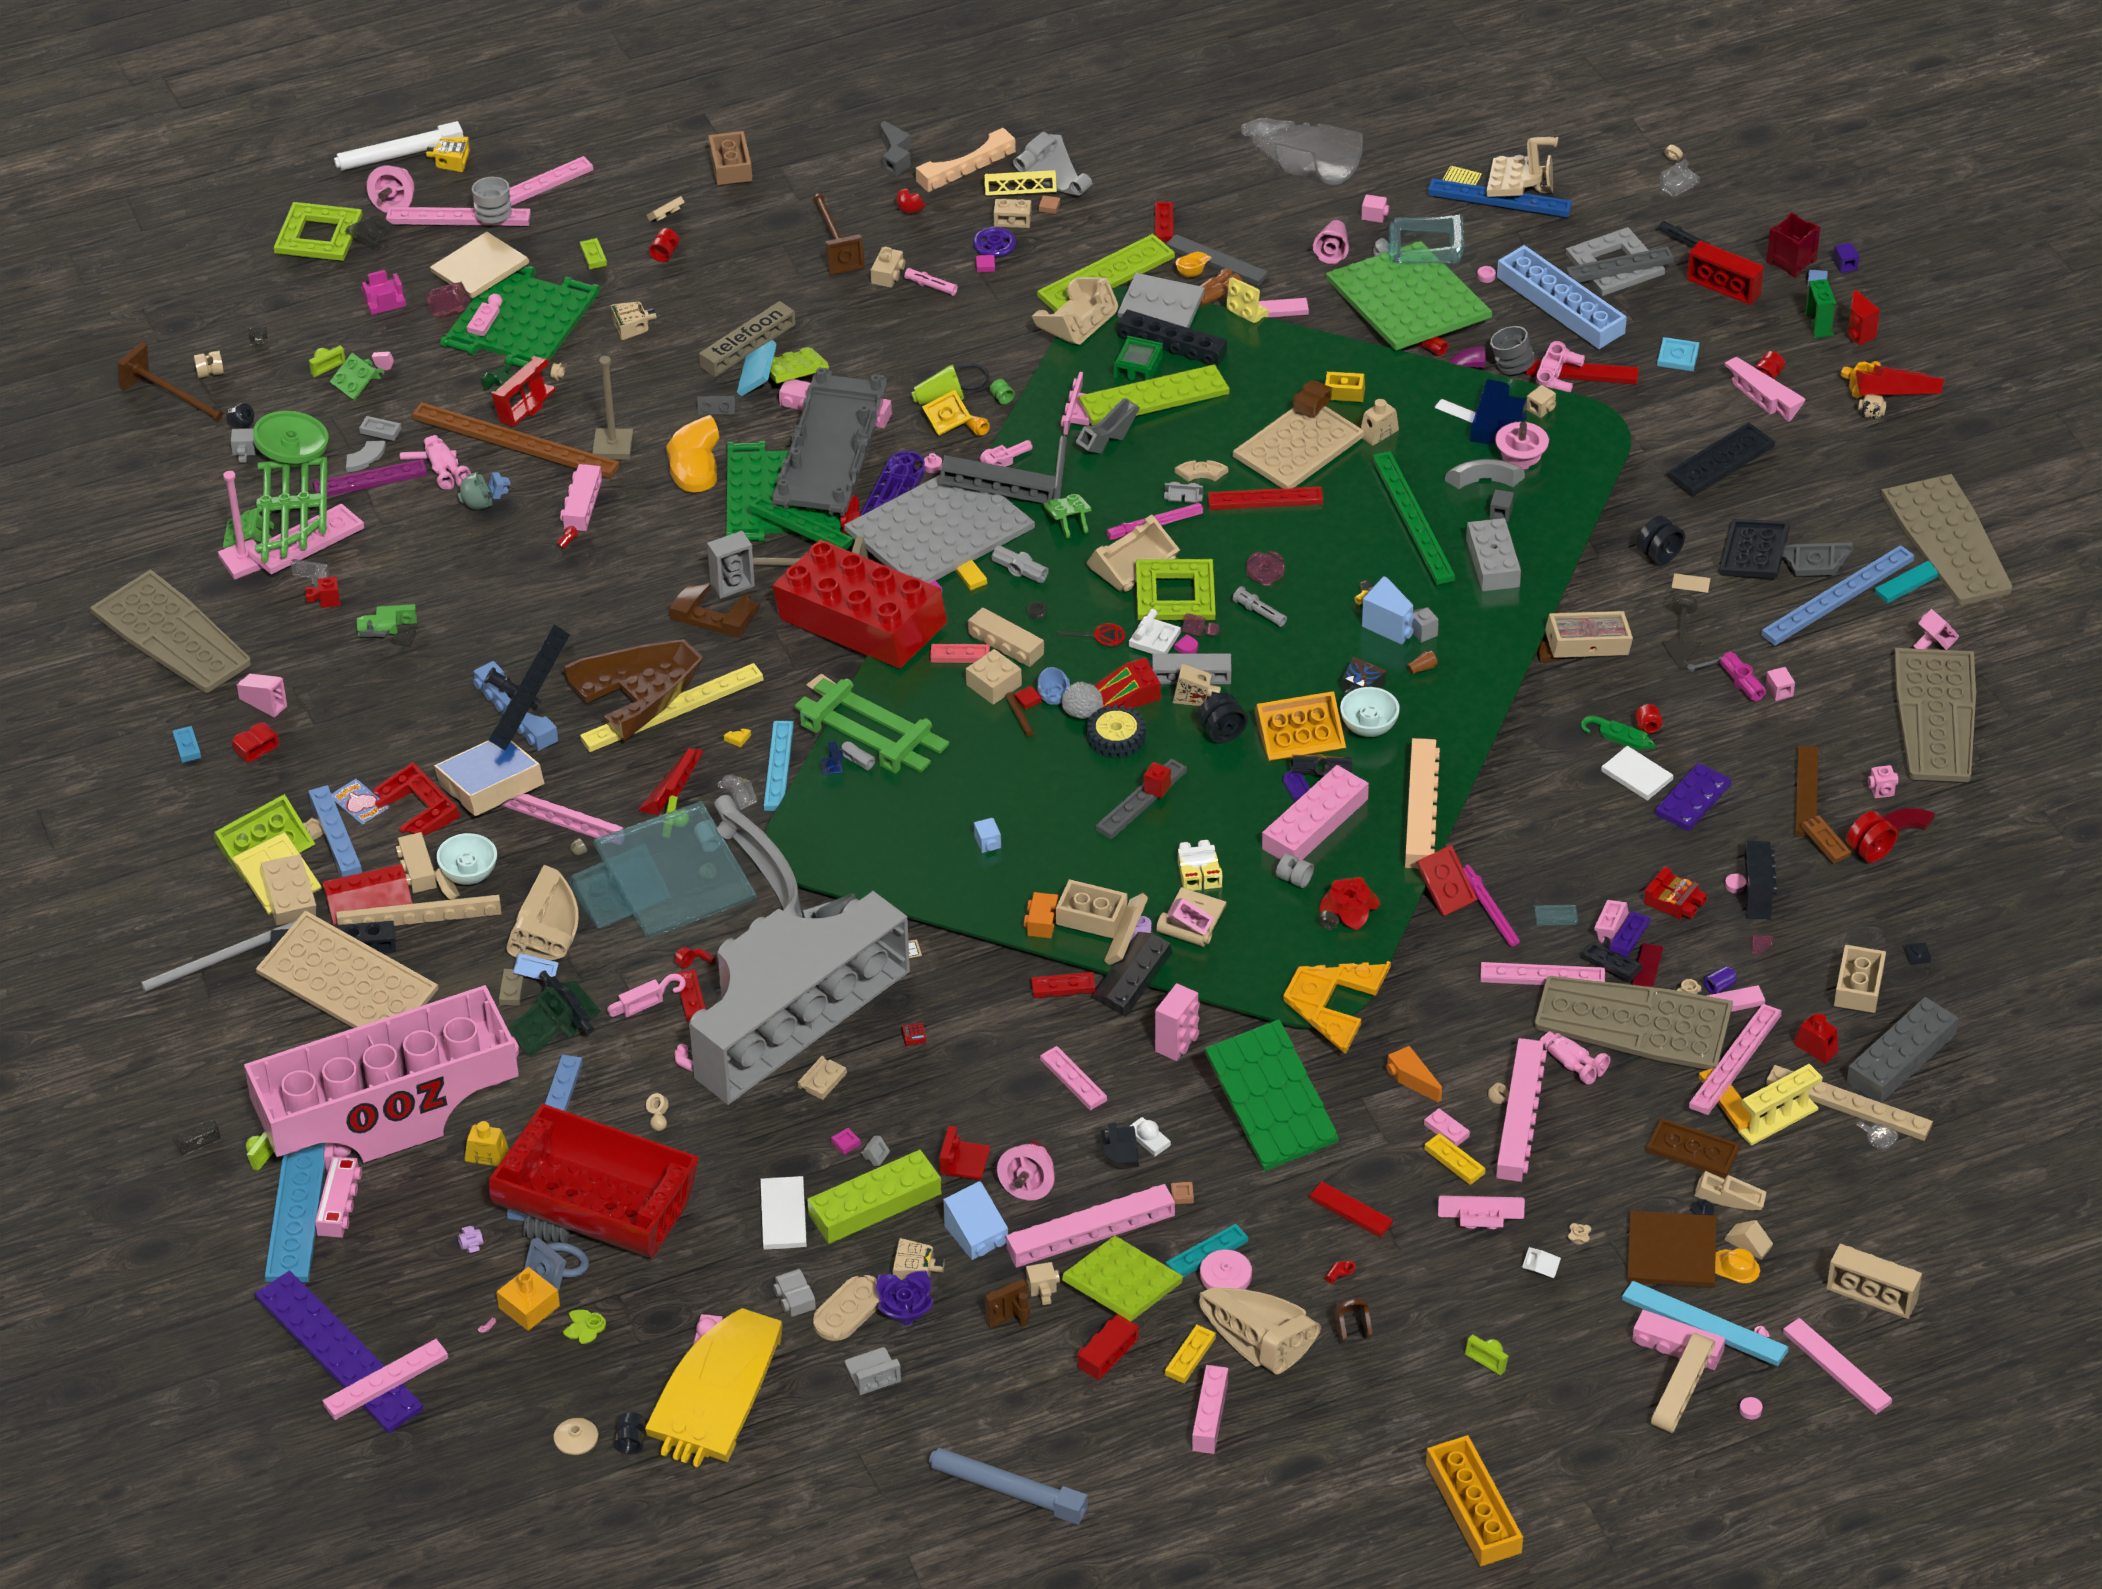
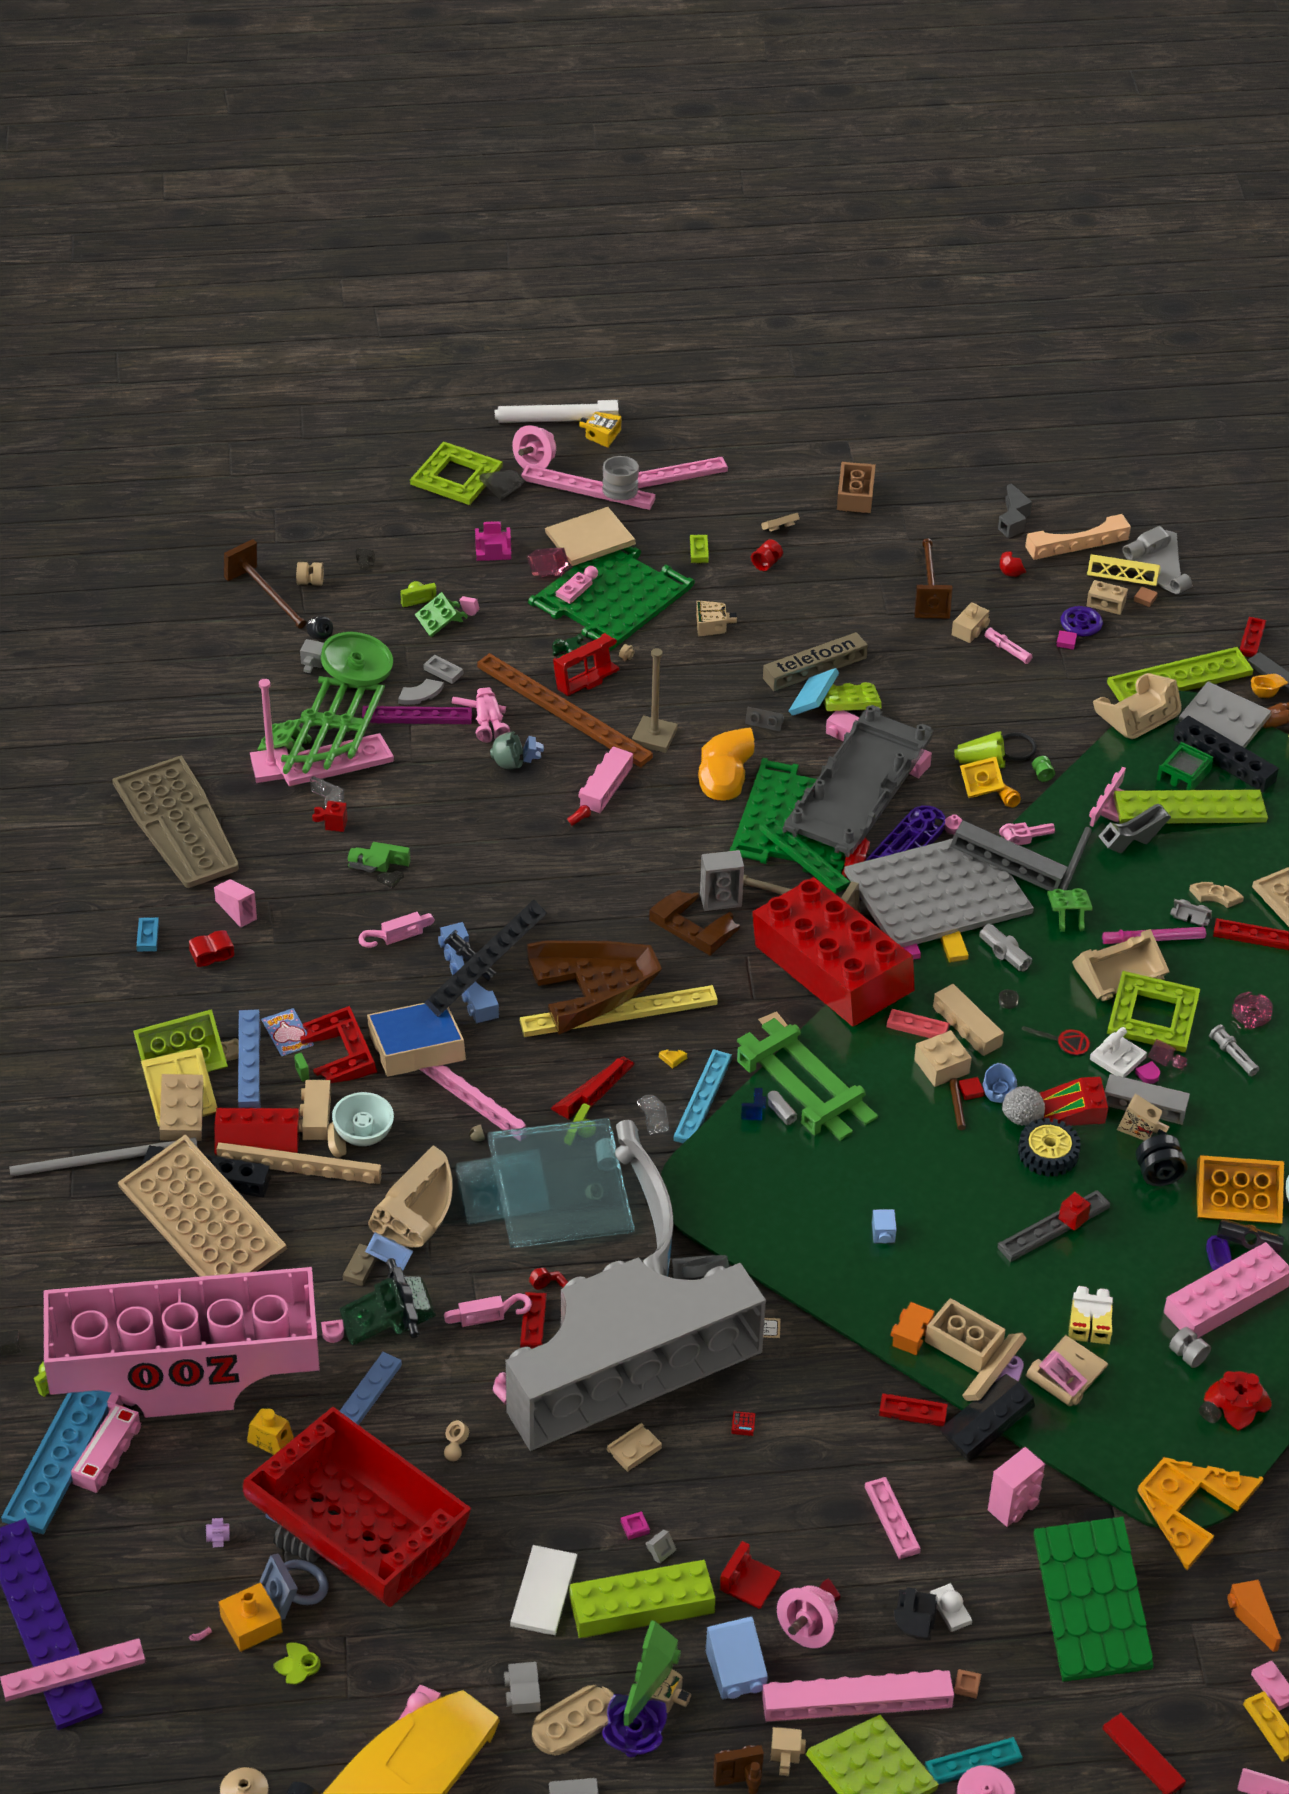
camera: 15 degrees right, 0 degrees up
none -> bright green tile [294,1053,309,1082]
none -> bright pink piece [358,912,434,948]
none -> bright green wedge [624,1620,681,1726]

